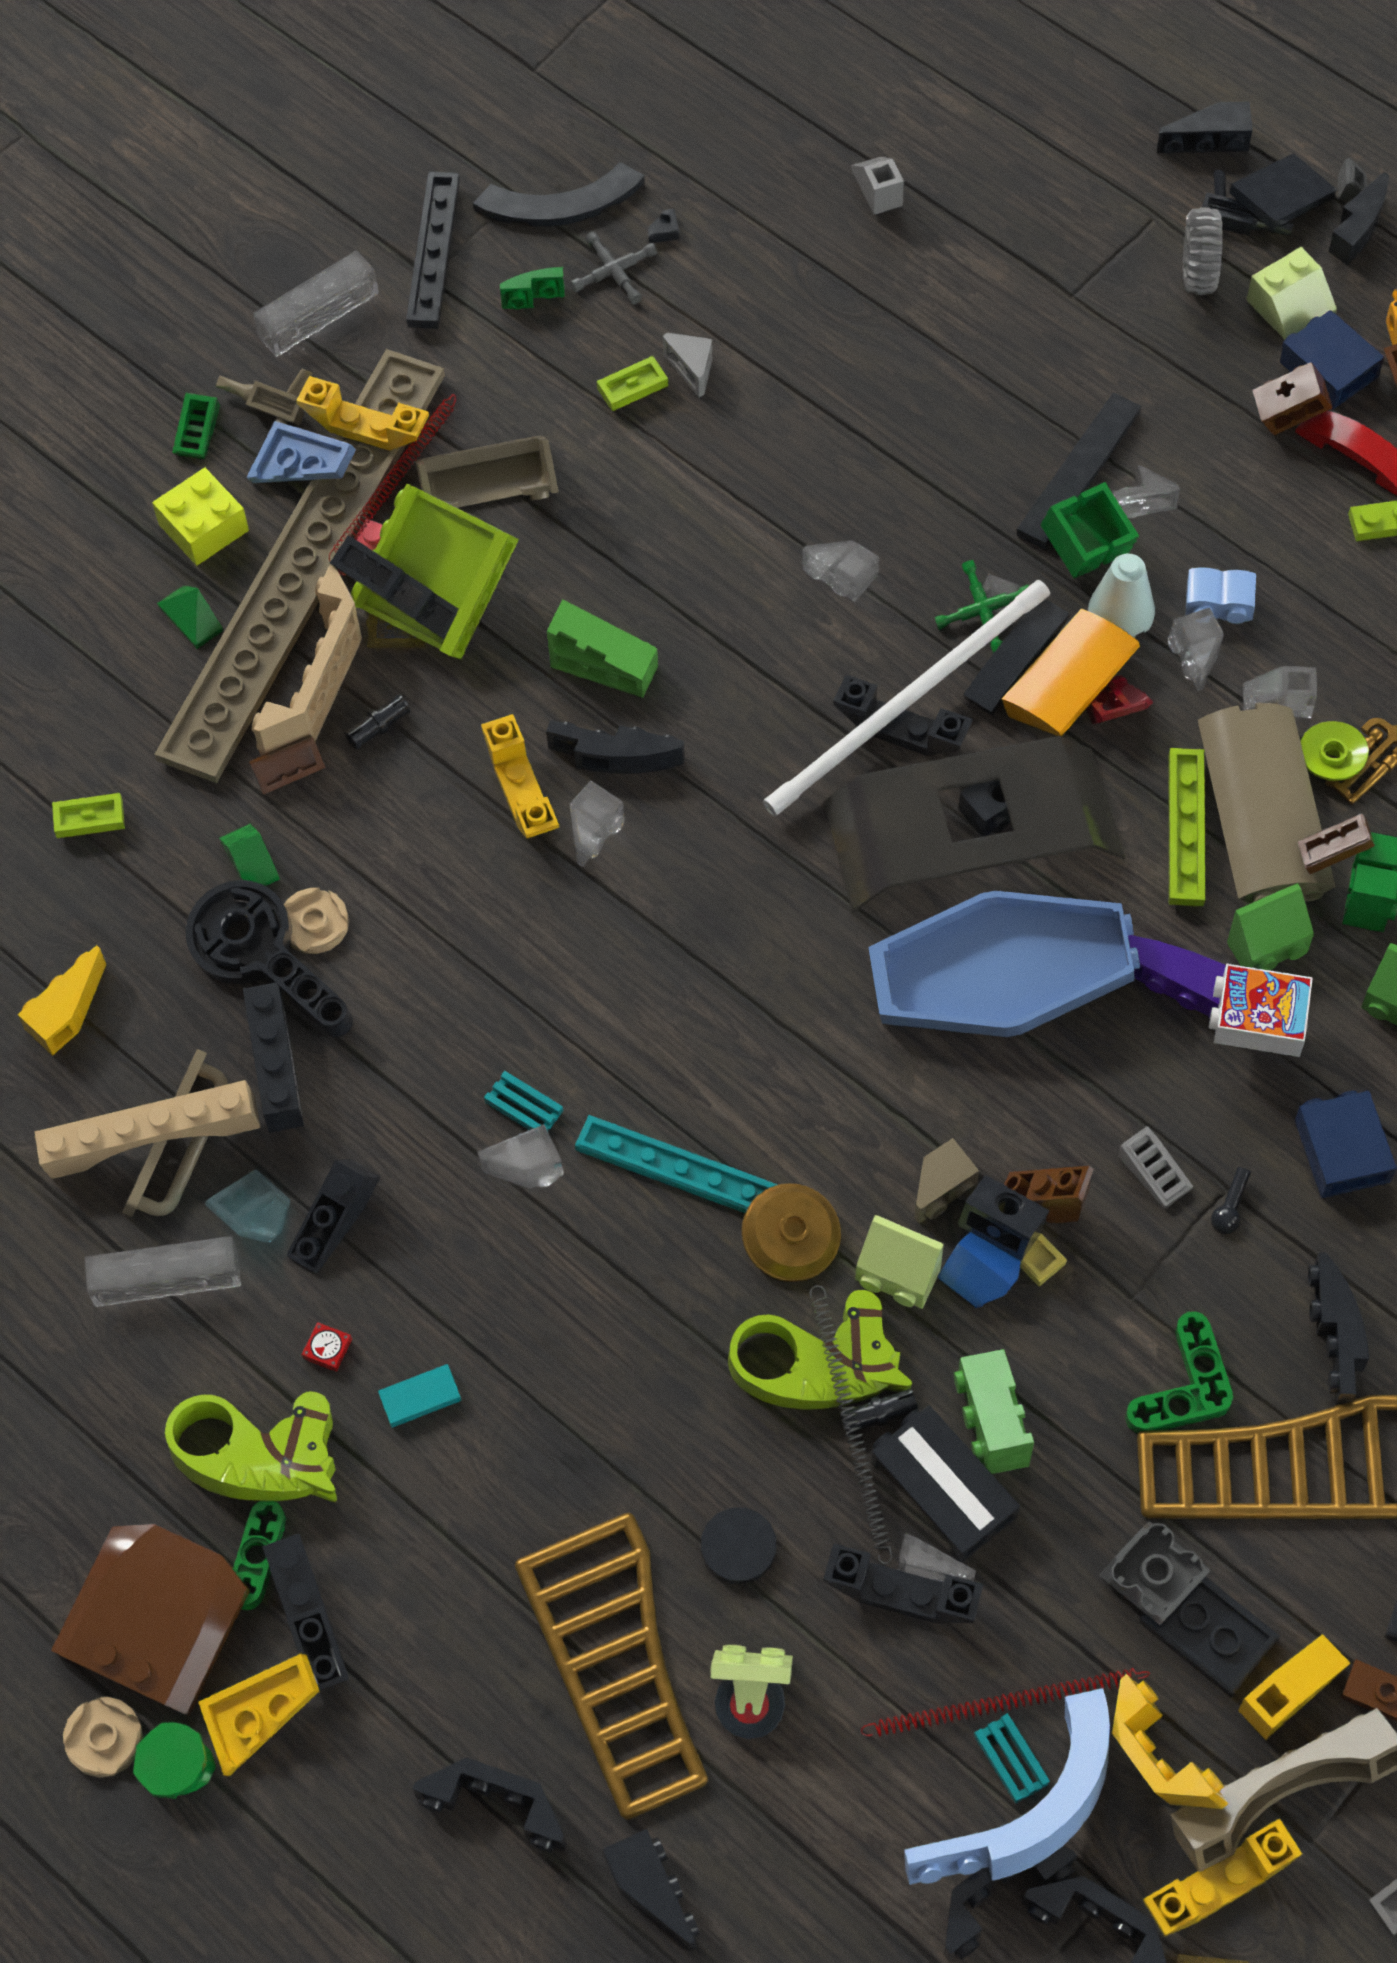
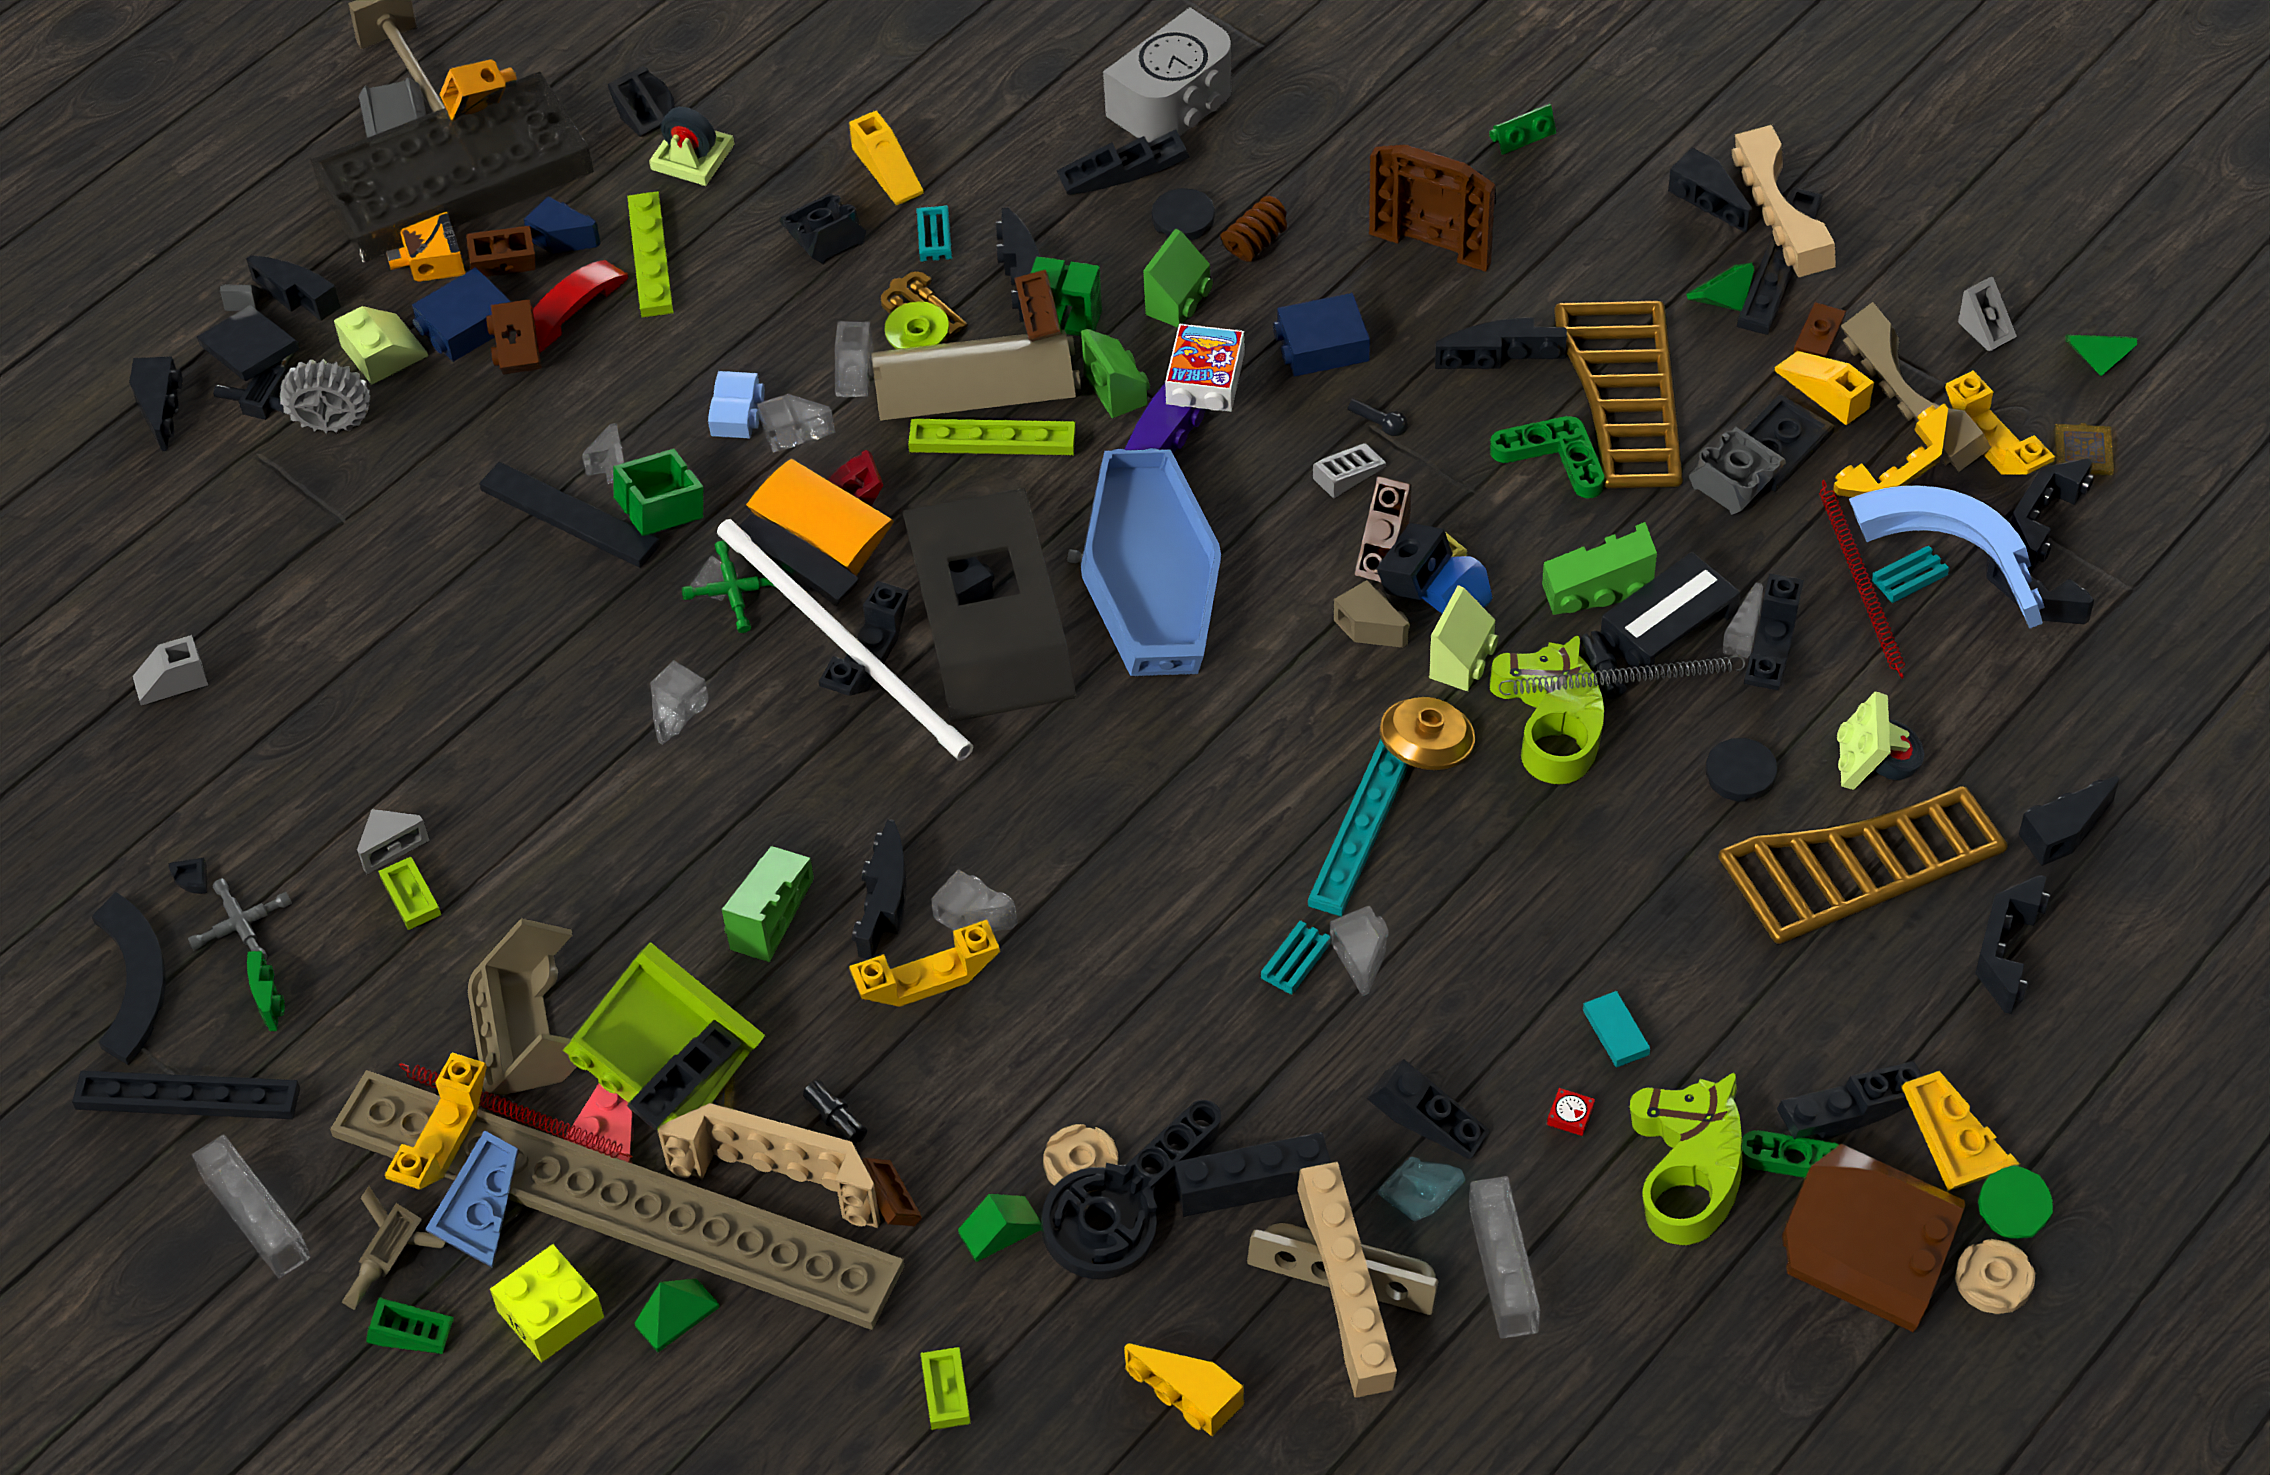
camera: 90 degrees left, 10 degrees down
light aqua cone [1088,554,1155,638] -> none

